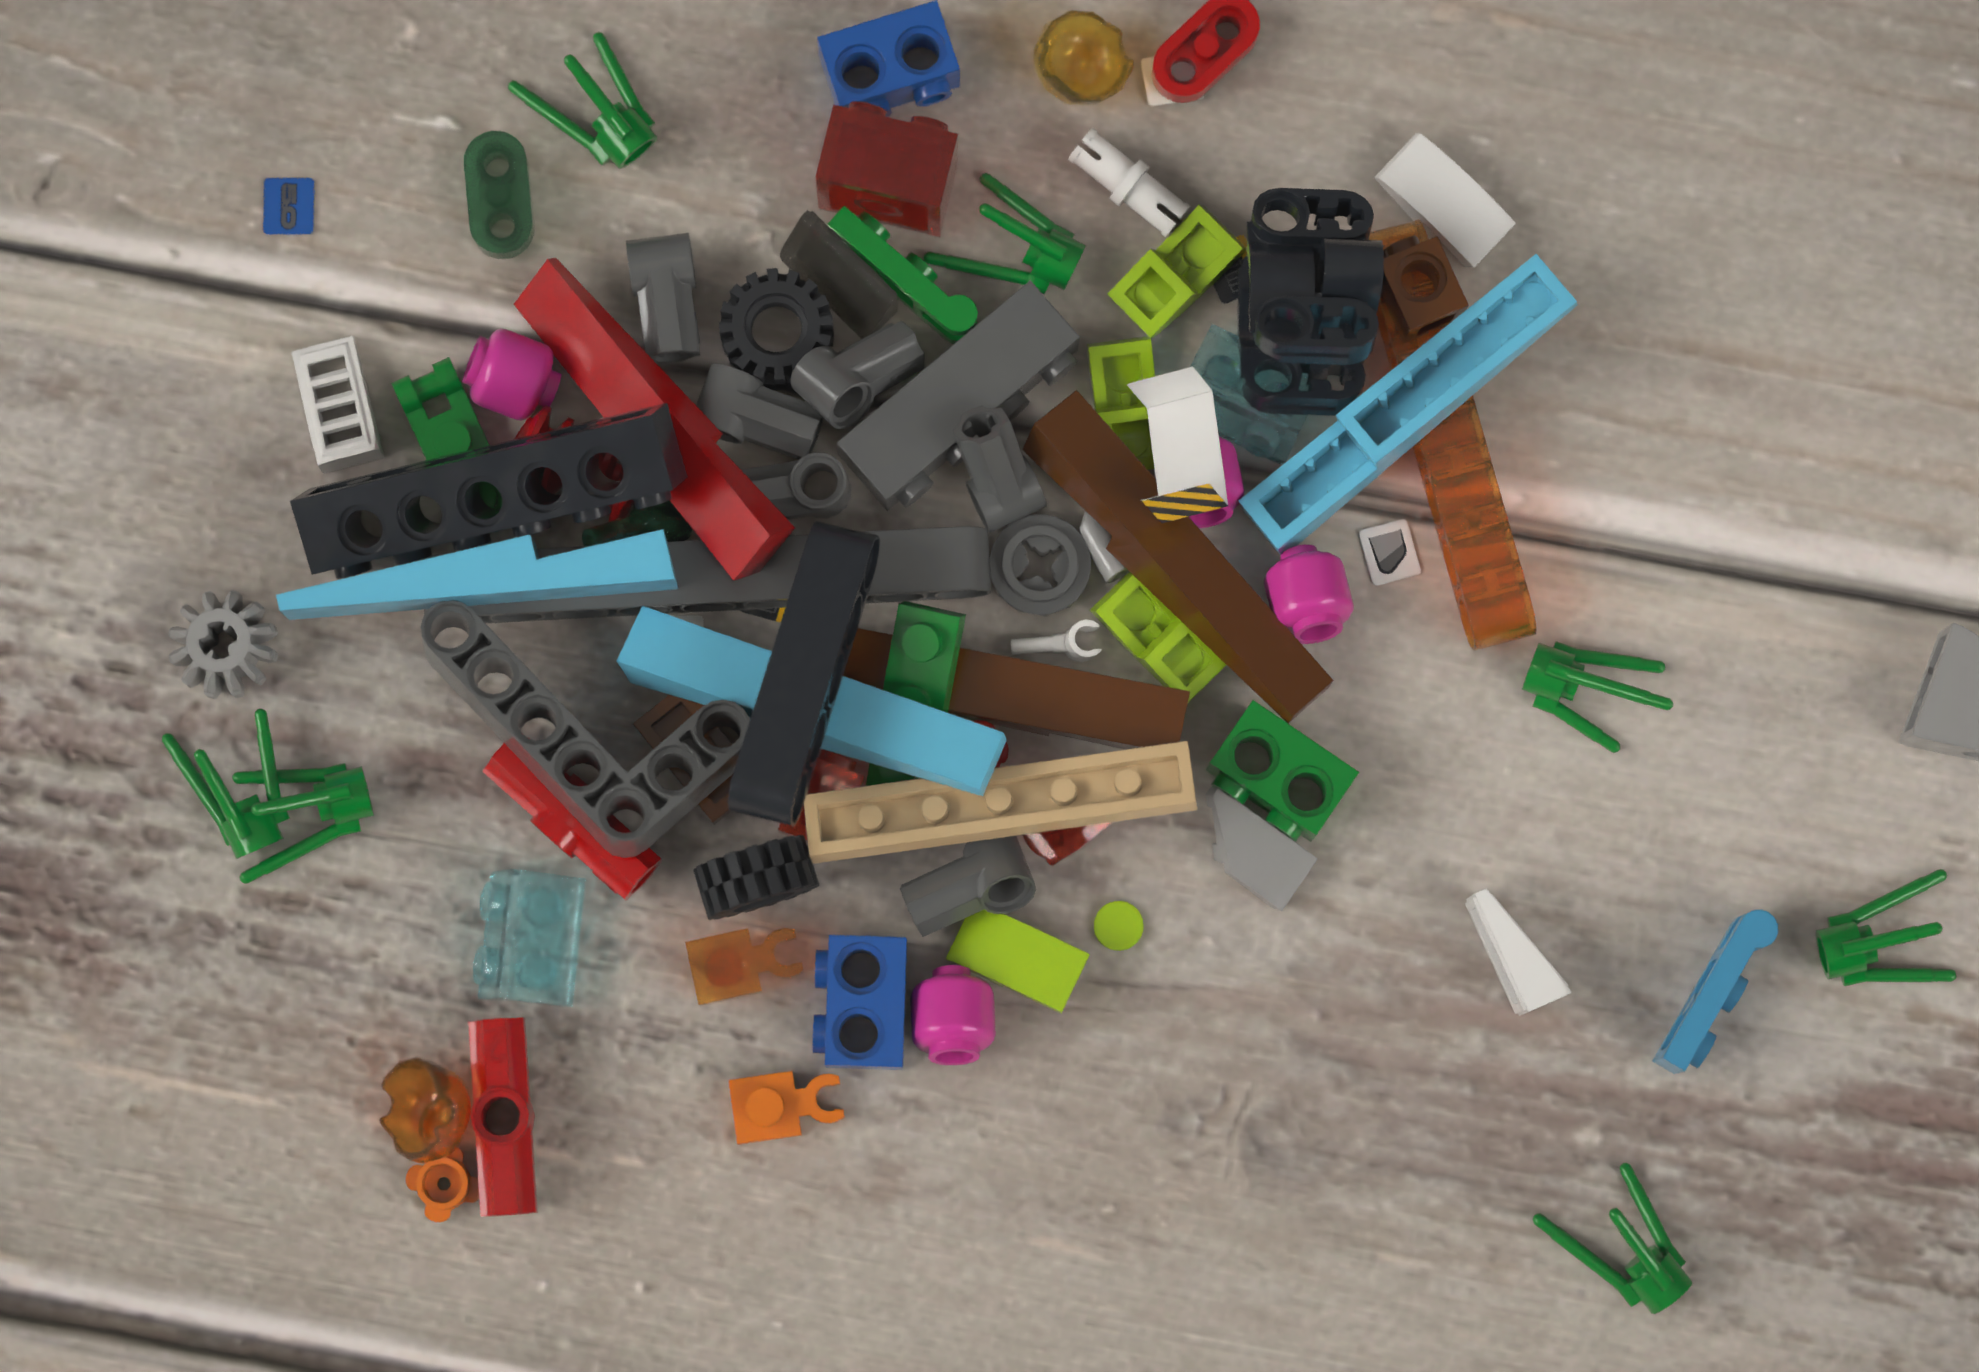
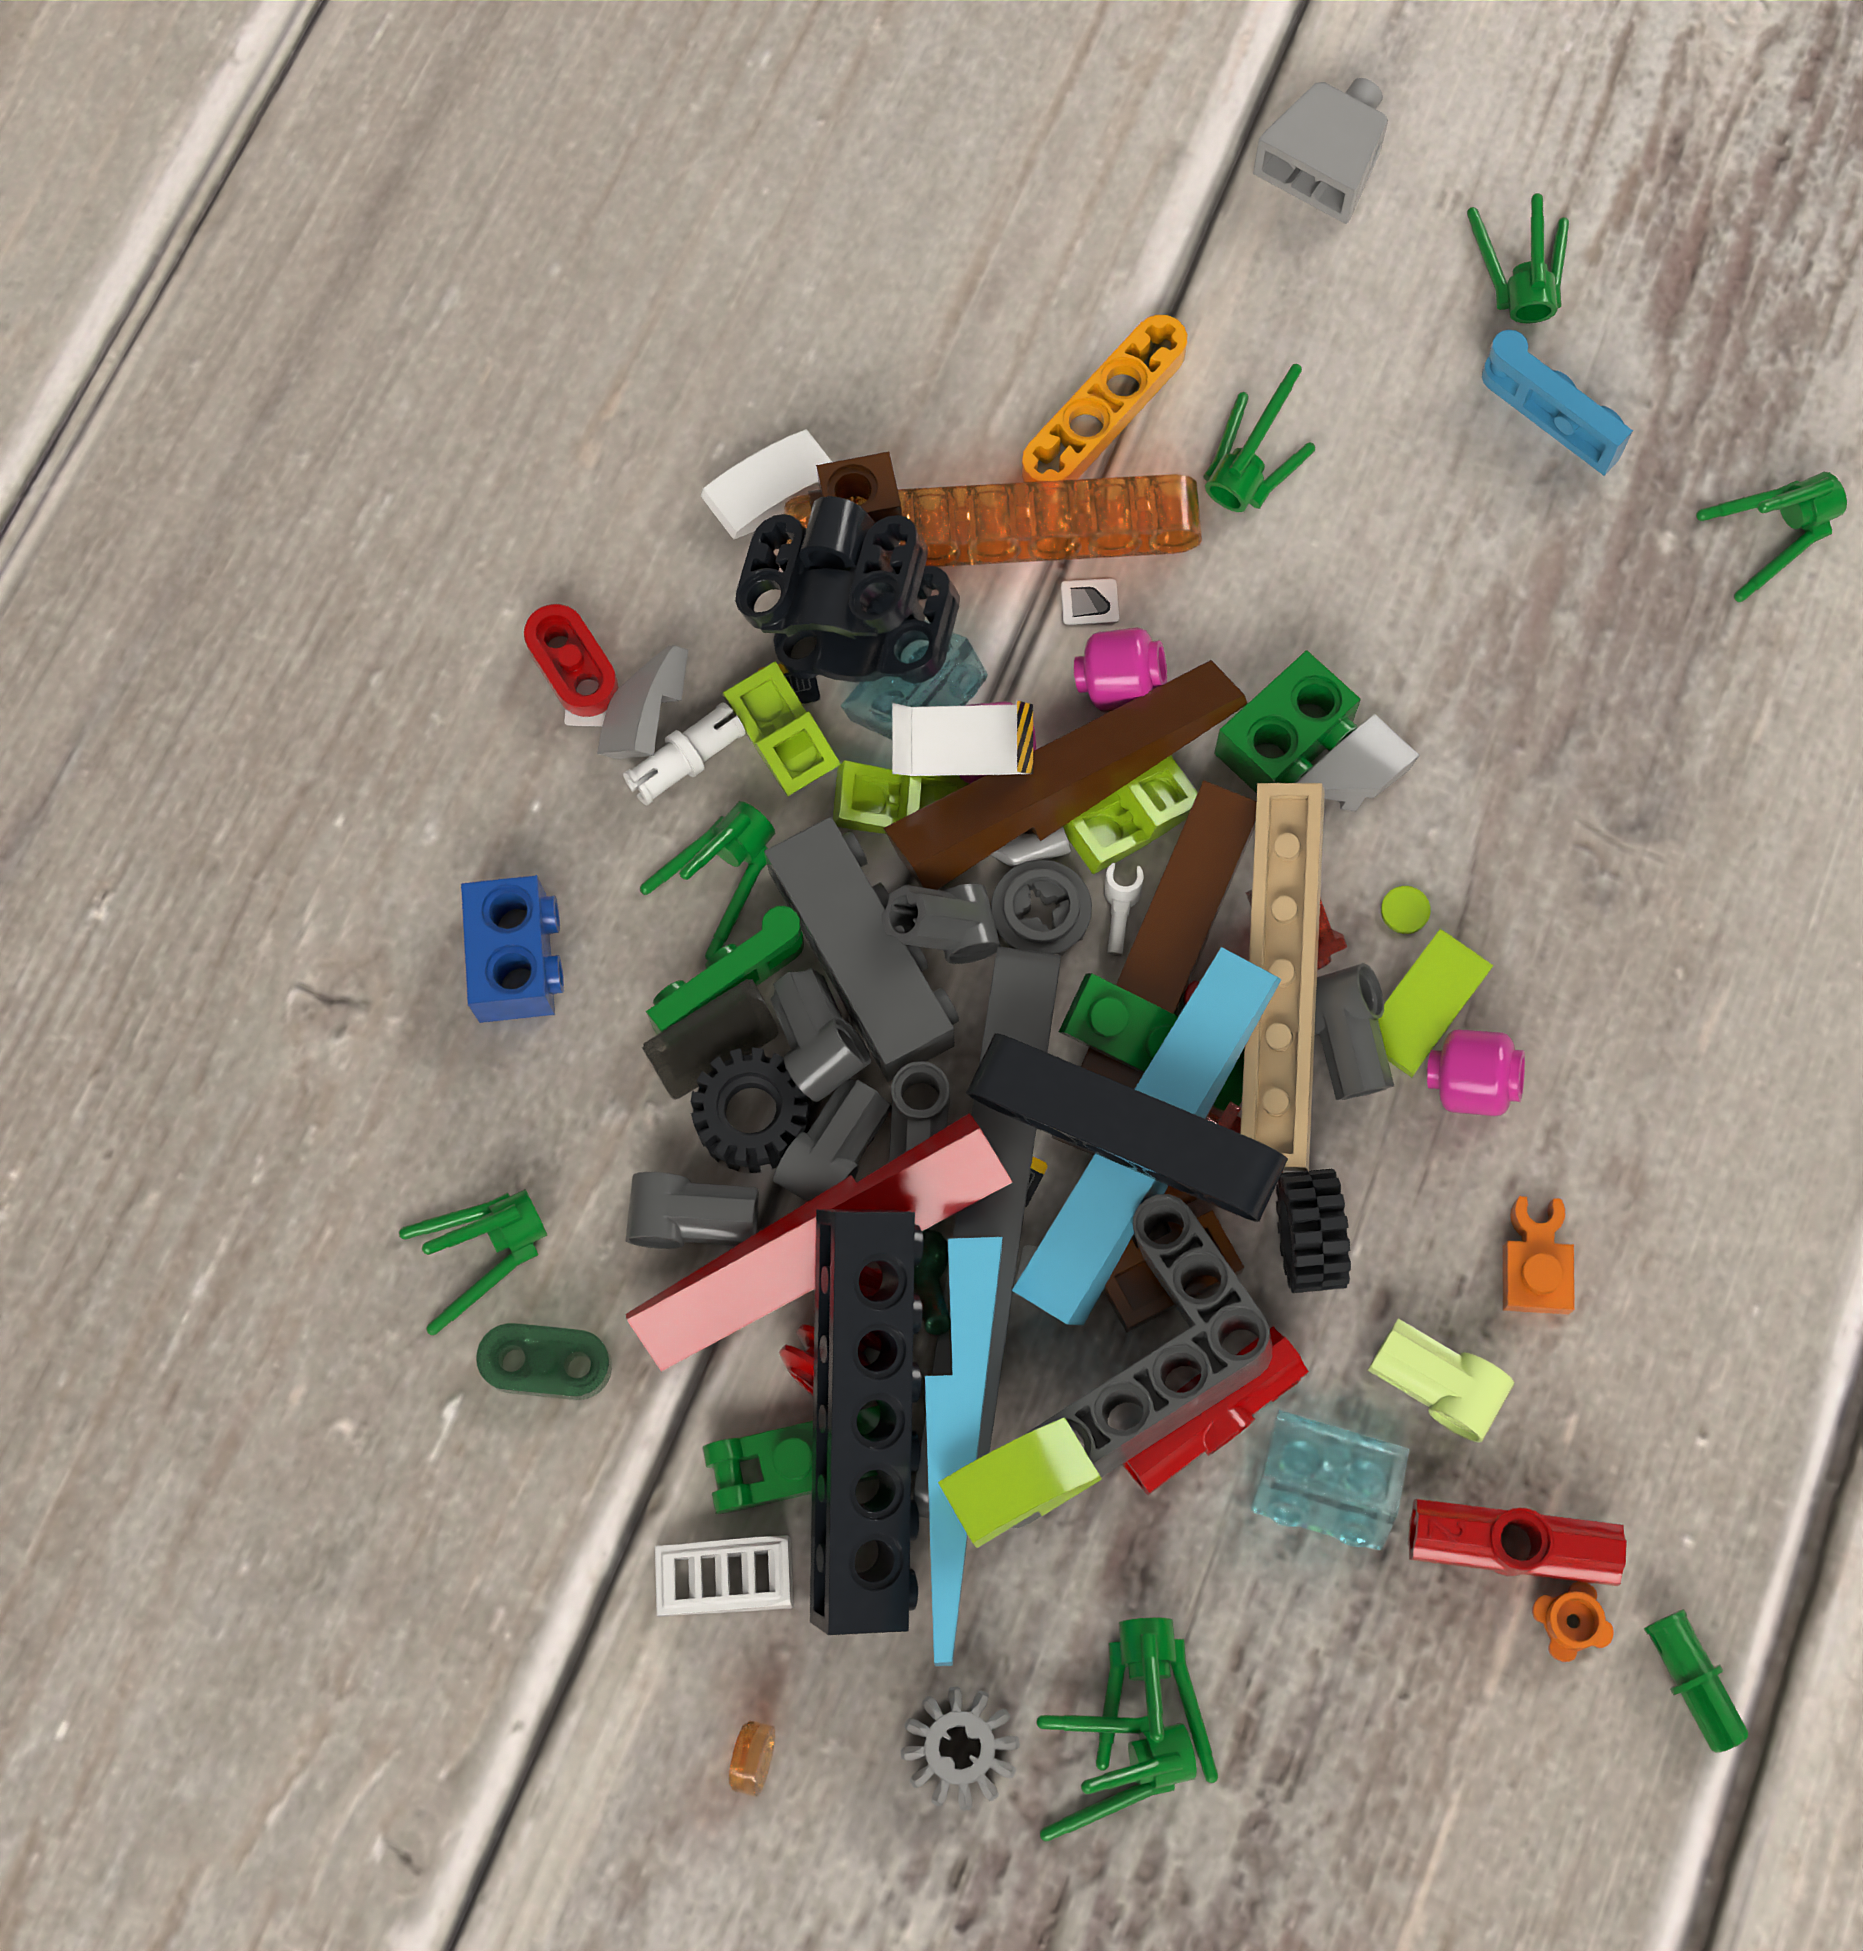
camera: 70 degrees left, 10 degrees down
blue sticker [263,178,314,235] -> none
clear orange hair [379,1057,471,1164] -> none
dark pink head [462,328,562,421] -> none
clear orange plate [685,928,804,1007] -> none
blue brick [813,935,907,1070] -> none
clear red brick [815,101,958,237] -> none
clear yellow hair [1033,10,1134,106] -> none
medium azure slope [1238,254,1578,555] -> none
white slope [1465,888,1572,1016] -> none
none -> light grey slope [597,645,688,759]
none -> clear orange tile [729,1720,775,1797]
none -> lime slope [938,1417,1102,1548]
none -> light orange beam [1022,314,1188,497]
none -> yellowish green piece [1368,1318,1514,1443]
none -> green axle [1644,1609,1748,1753]

